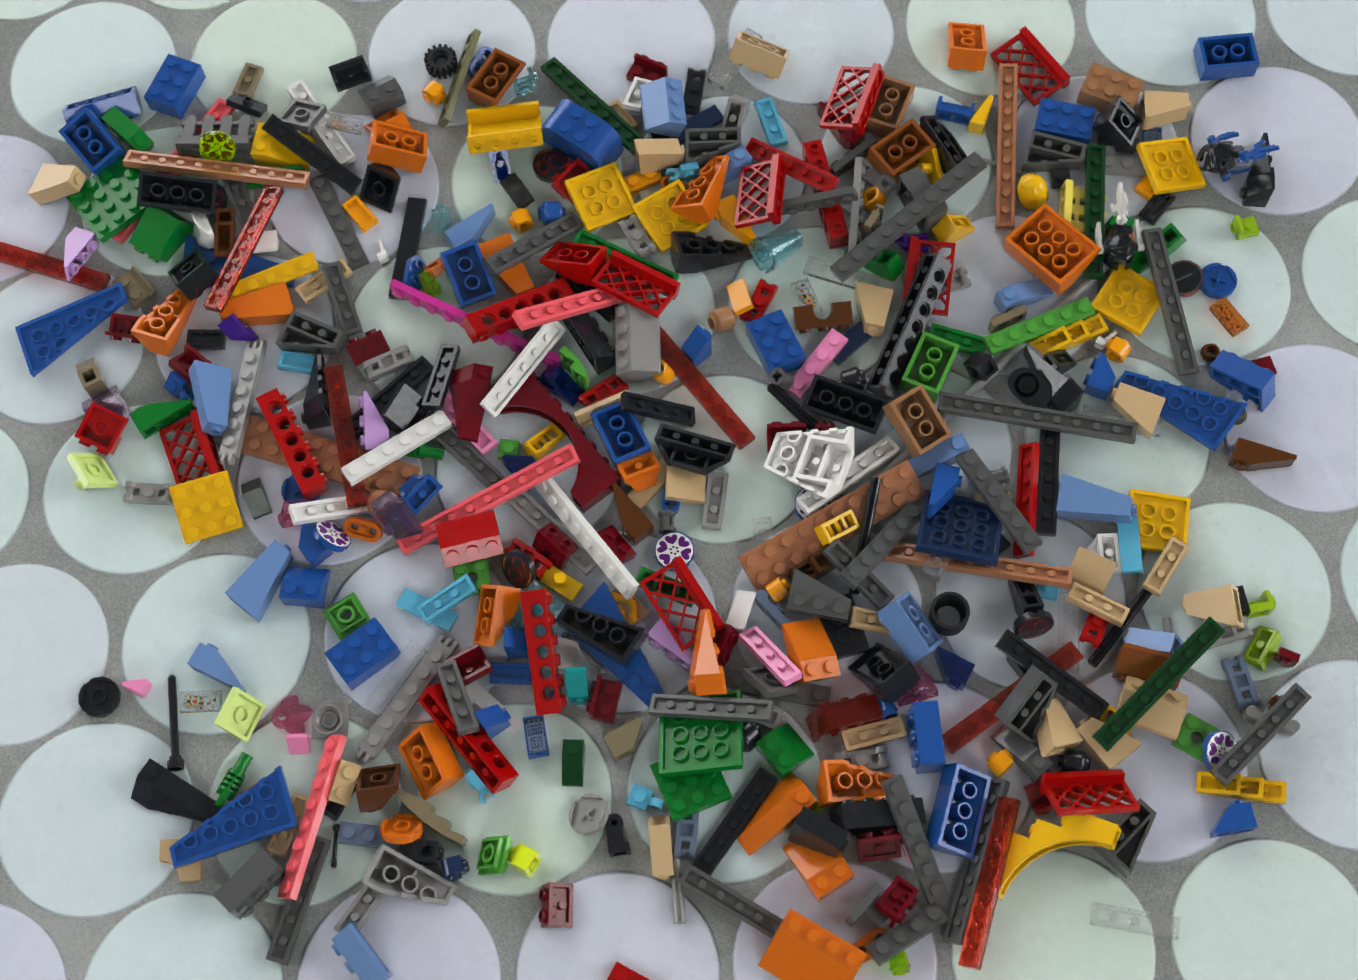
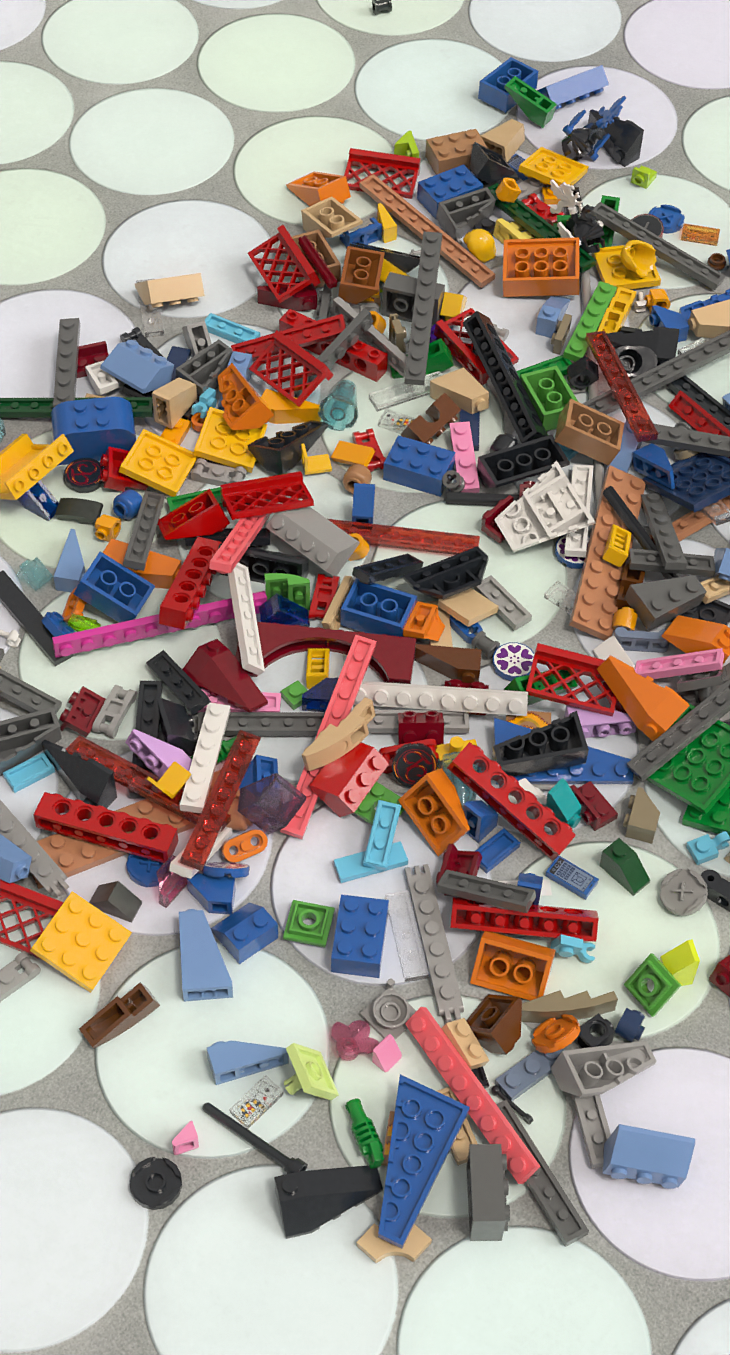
camera: 50 degrees left, 15 degrees down
none -> dark grey plate [53,318,81,407]
none -> reddish brown slope [79,982,160,1048]
none -> yellow bracket [147,761,191,799]
none -> clear red plate [180,730,261,871]
none -> dark red axle [298,235,338,289]
none -> tan slope [301,197,363,238]
none -> yellow bracket [301,444,332,475]
none -> tan slope [302,697,376,771]
none -> lime slope [394,131,419,158]
none -> light orange plate [495,178,521,203]
none -> green slope [504,76,557,128]
none -> red plate [521,193,565,226]
none -> slope [537,65,609,110]
none -> clear red plate [585,331,658,442]
none -> yellow hair [620,240,656,277]

